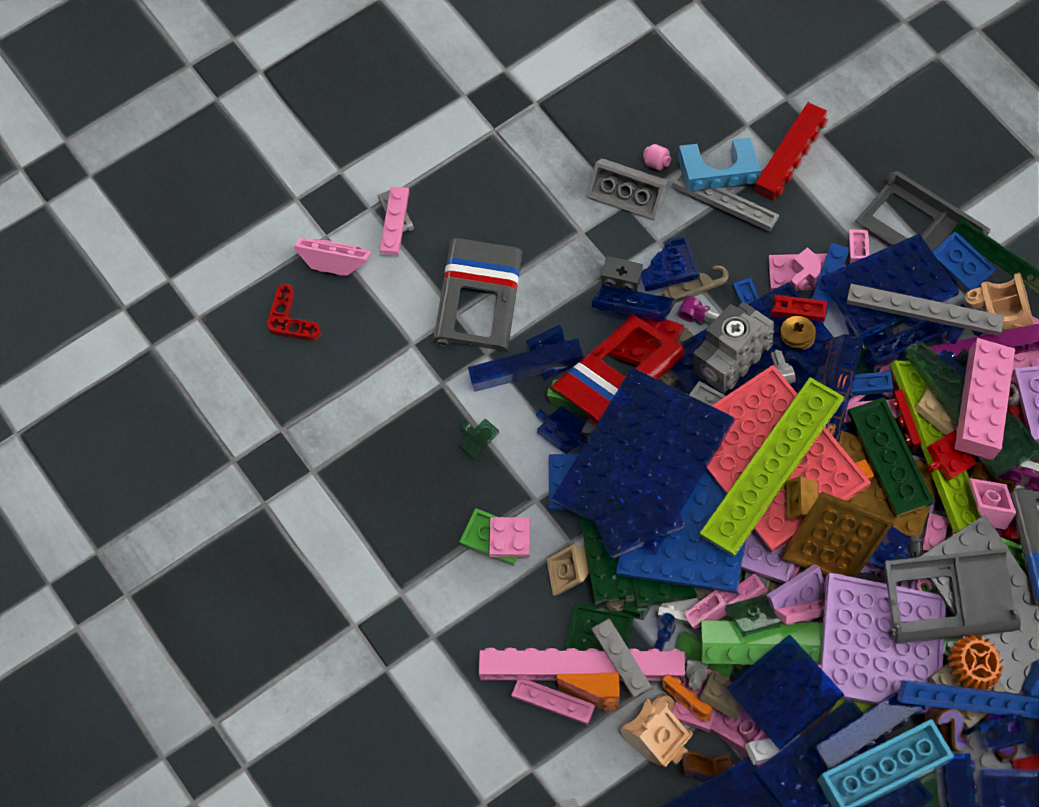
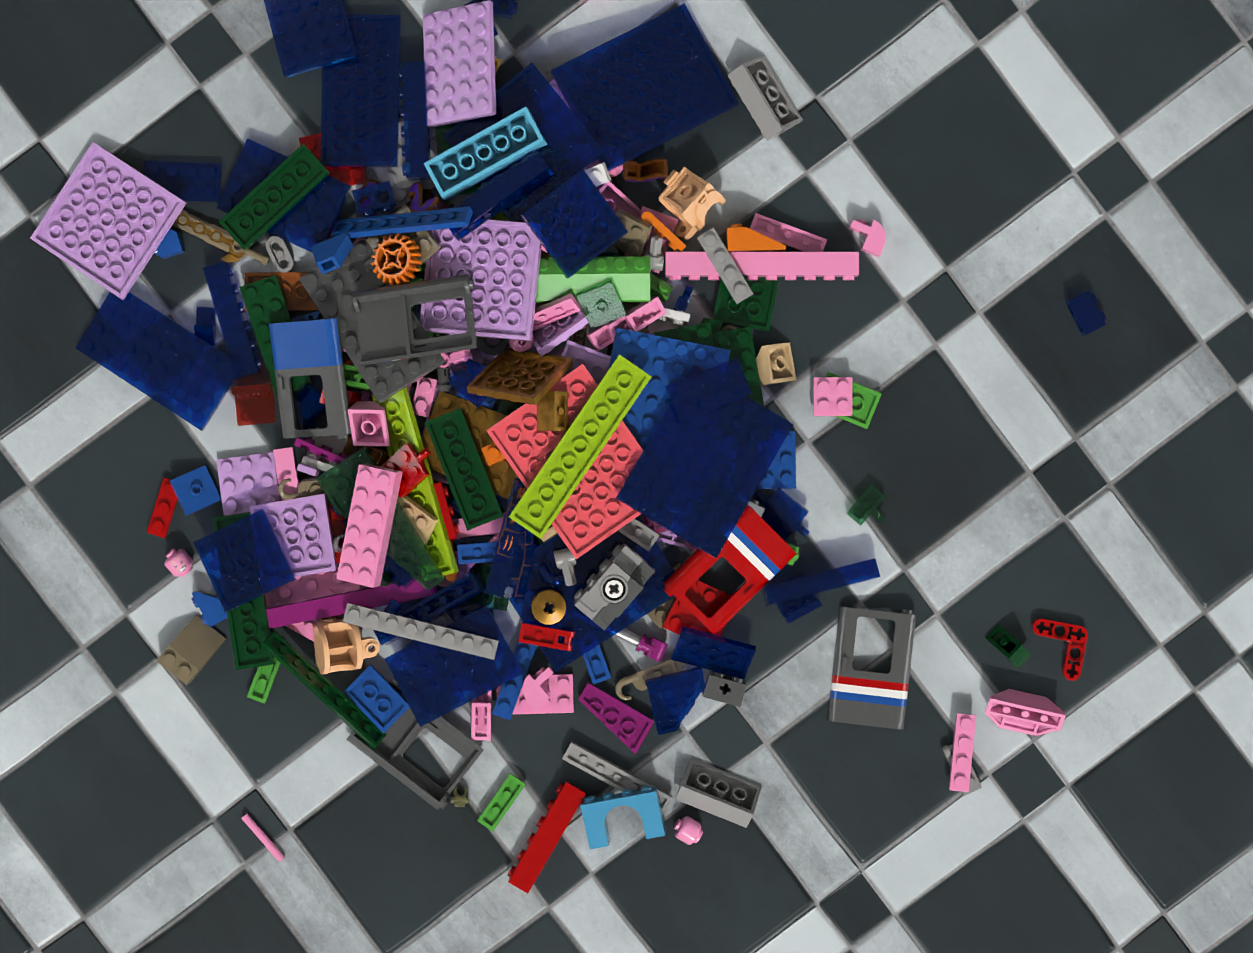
camera: 165 degrees right, 25 degrees up
none -> olive plate [450,788,469,807]
none -> bright green plate [477,773,526,832]
none -> magenta wing [578,683,654,754]
none -> bright pink brick [849,219,886,257]
none -> dark green slope [986,624,1031,669]
none -> clear blue brick [1065,290,1106,336]

